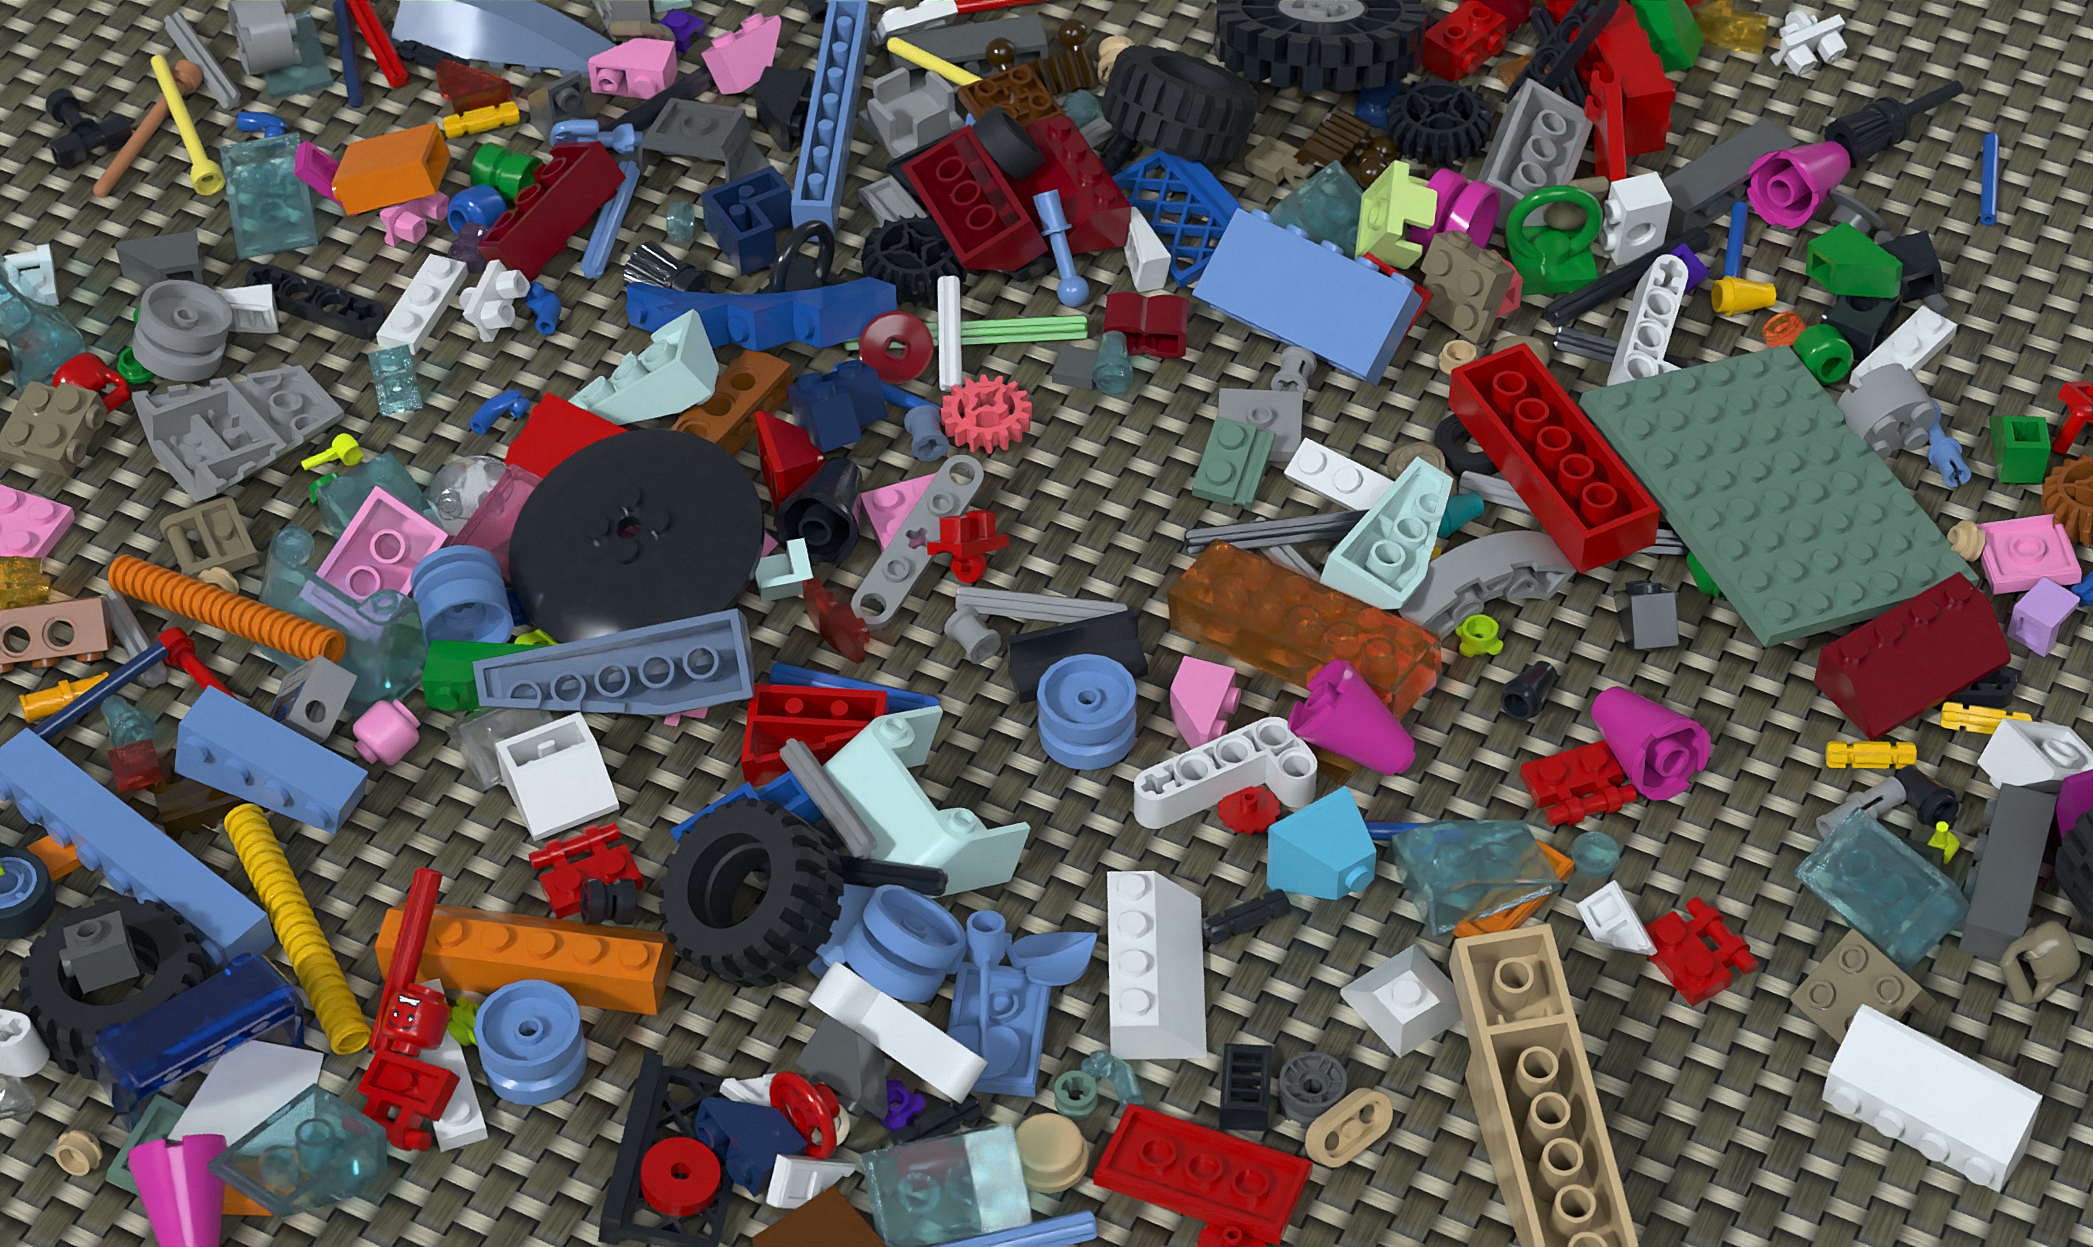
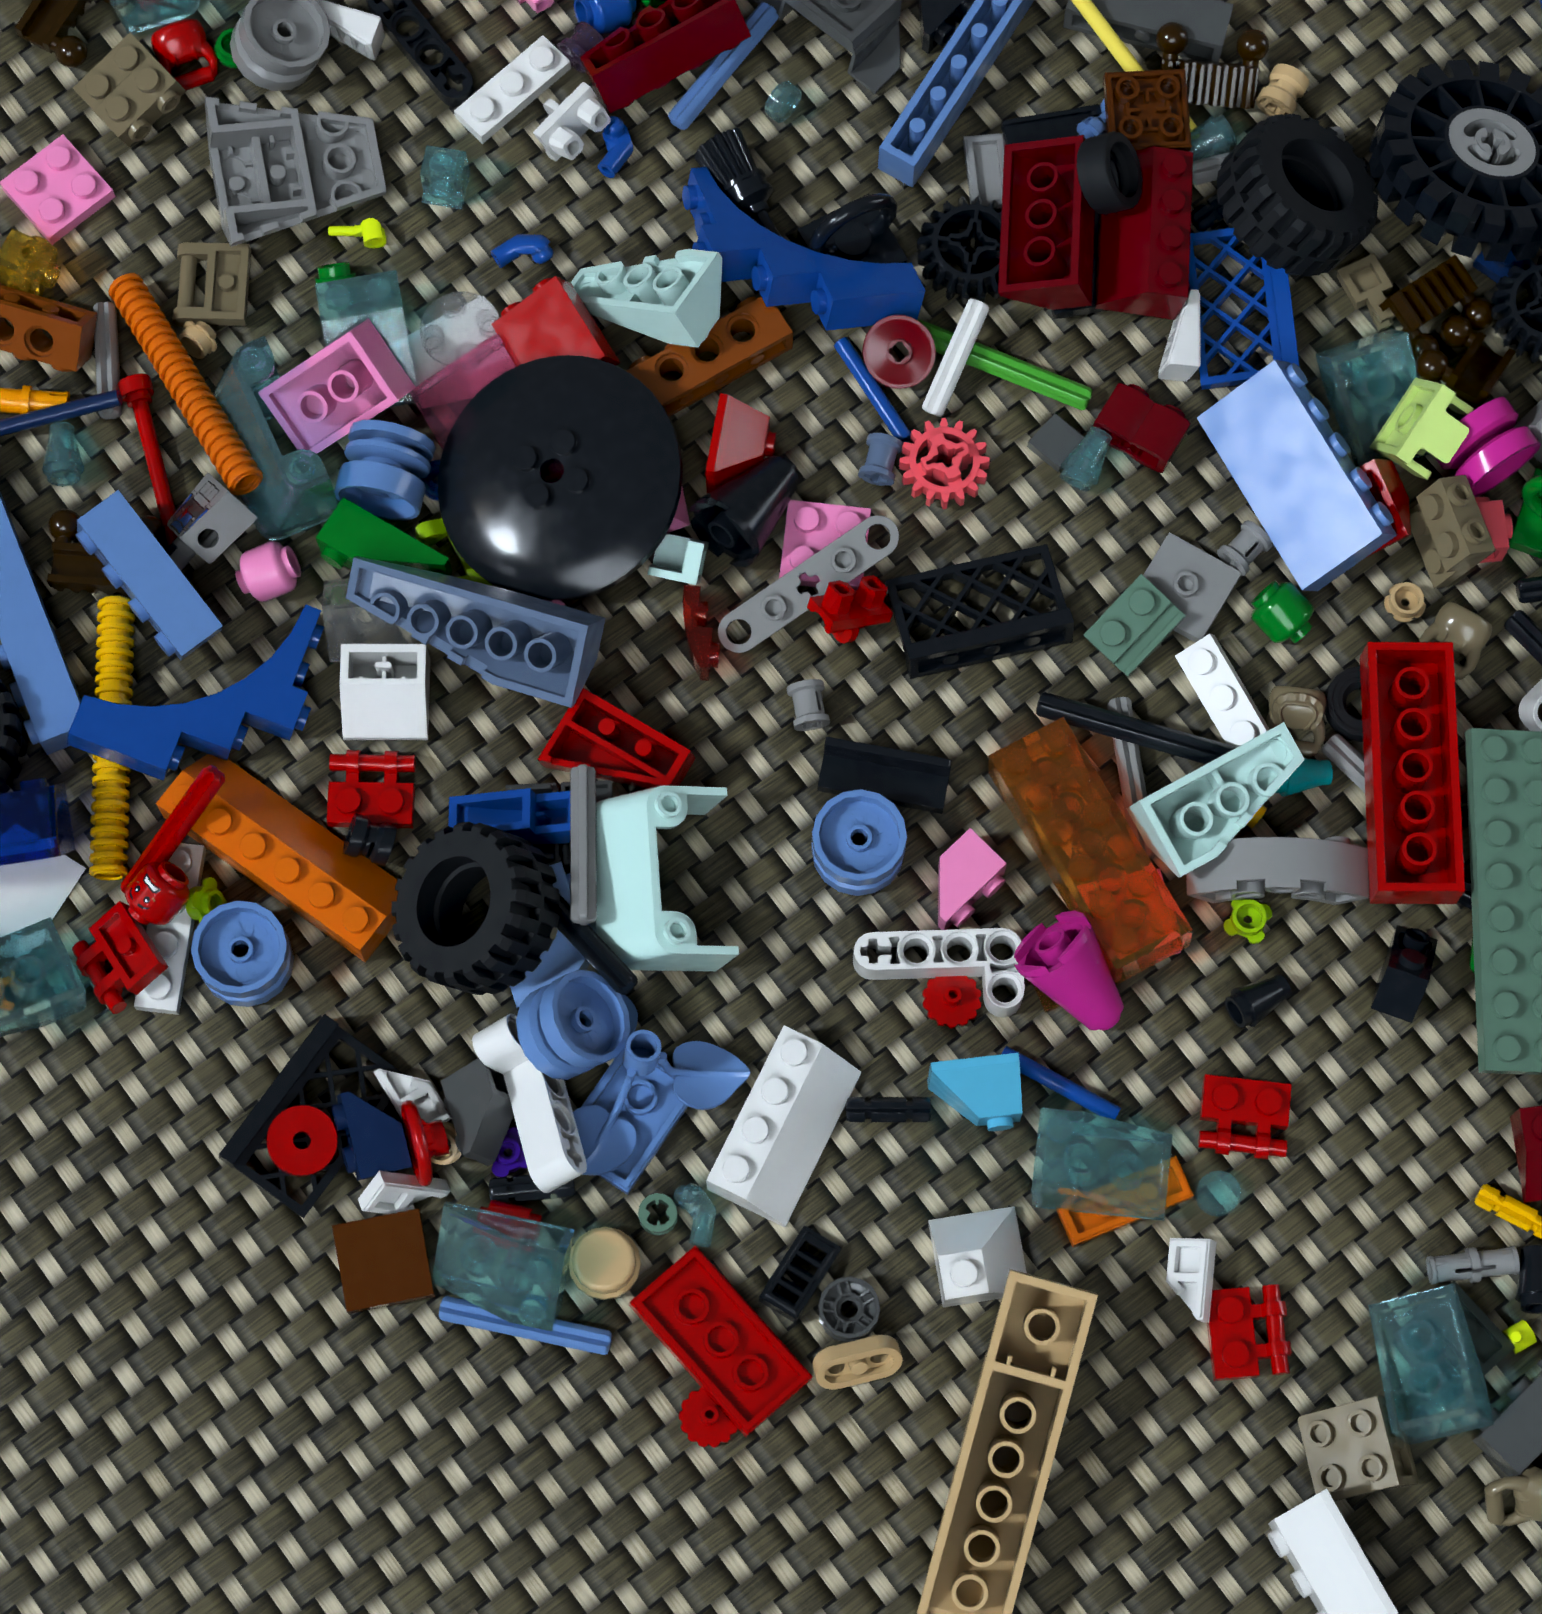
camera: 25 degrees right, 25 degrees up
clear red bracket [107,738,164,793] -> none
dark blue brick [701,165,793,276] -> none
blue axle [769,662,941,714] -> none
dark blue brick [786,360,888,452] -> none
light grey panel [858,67,966,159] -> none
light grey axle [955,586,1128,623] -> none
medium blue pin [1033,189,1089,307] -> none
dark pink cone [1591,686,1711,801] -> none
none -> blue arch [67,604,325,781]
none -> black fence [885,544,1074,679]
none -> green head [1251,581,1314,643]

